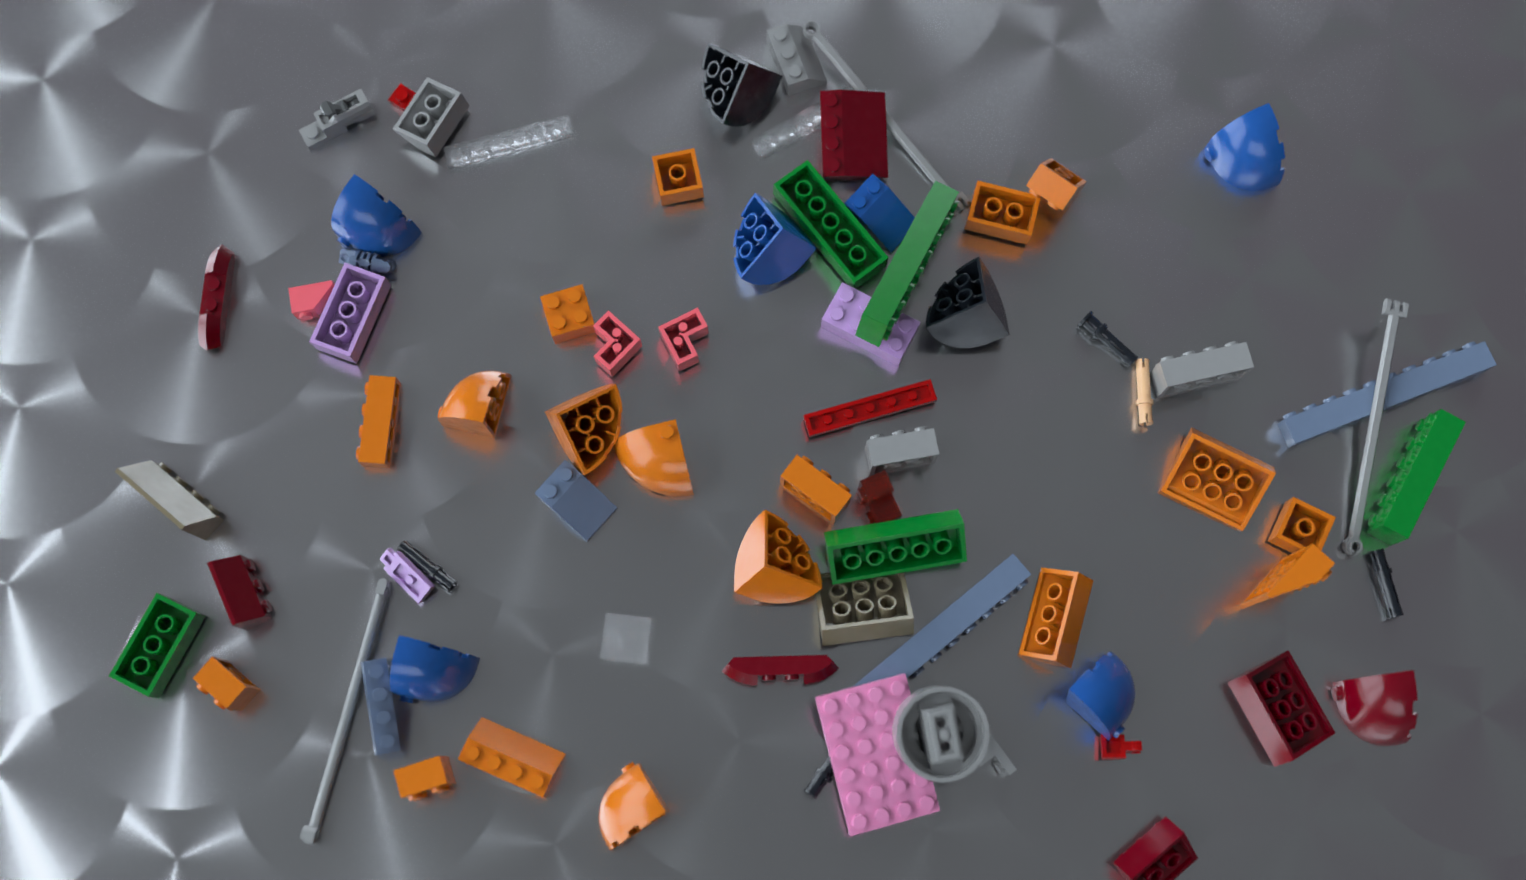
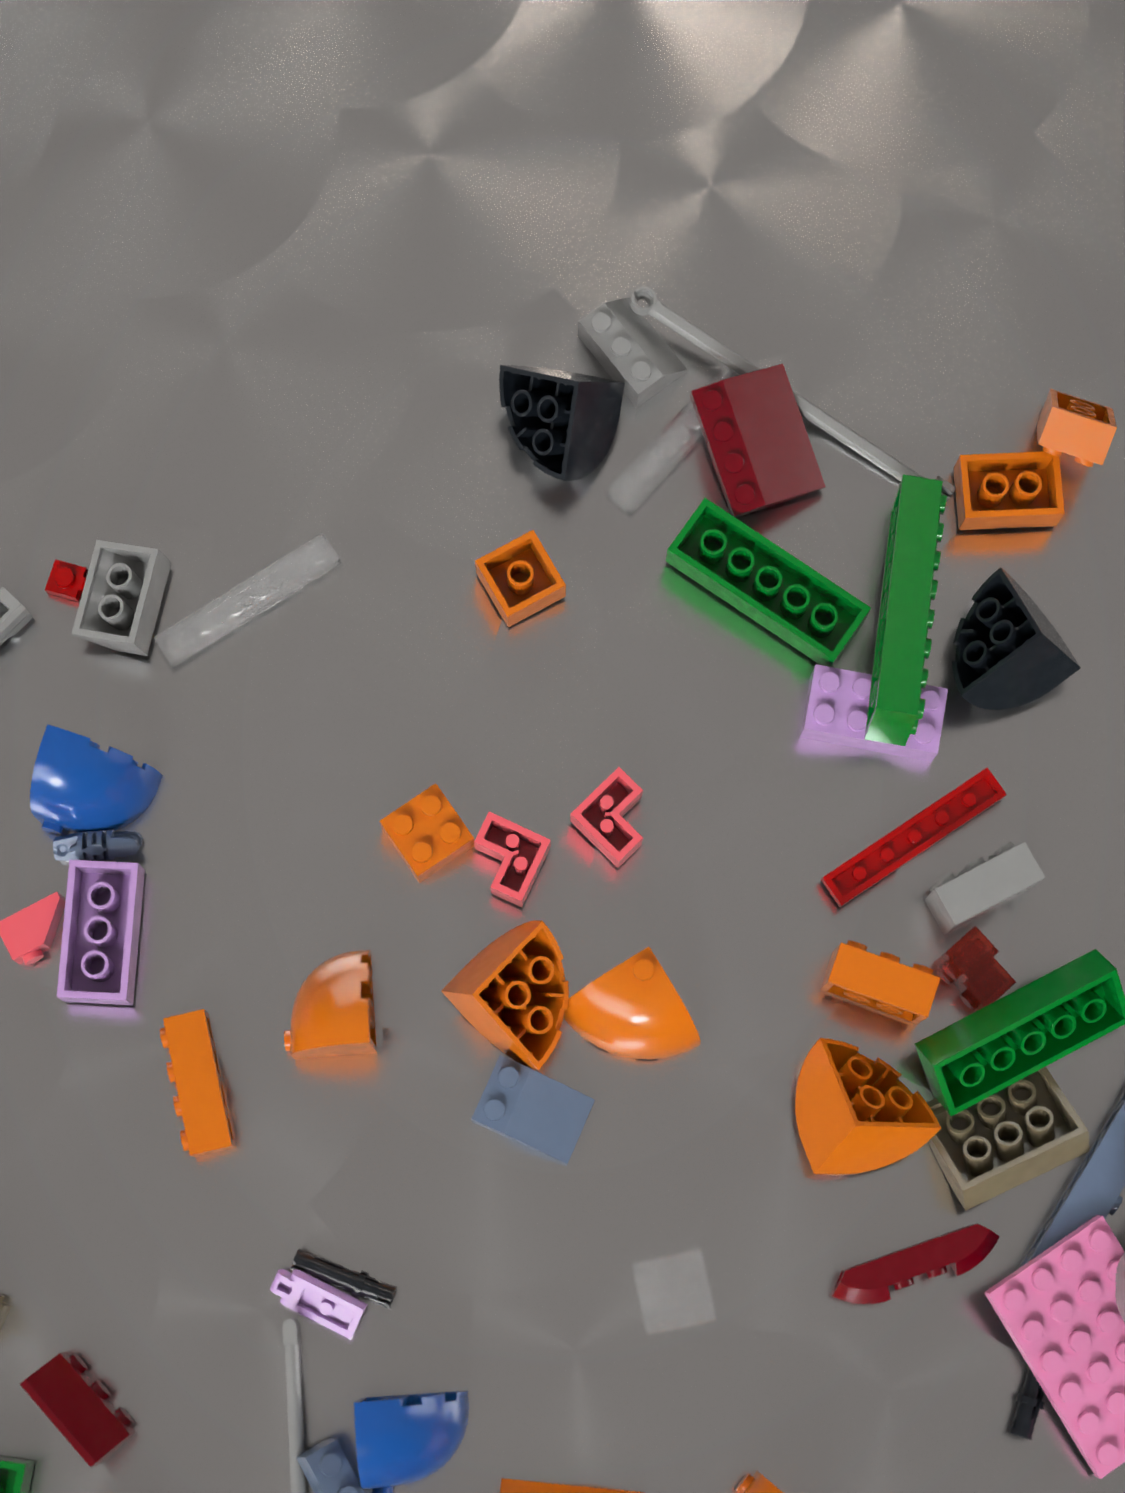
camera: 20 degrees left, 0 degrees up
blue brick [733,193,817,285] -> none
blue slope [844,174,915,254] -> none

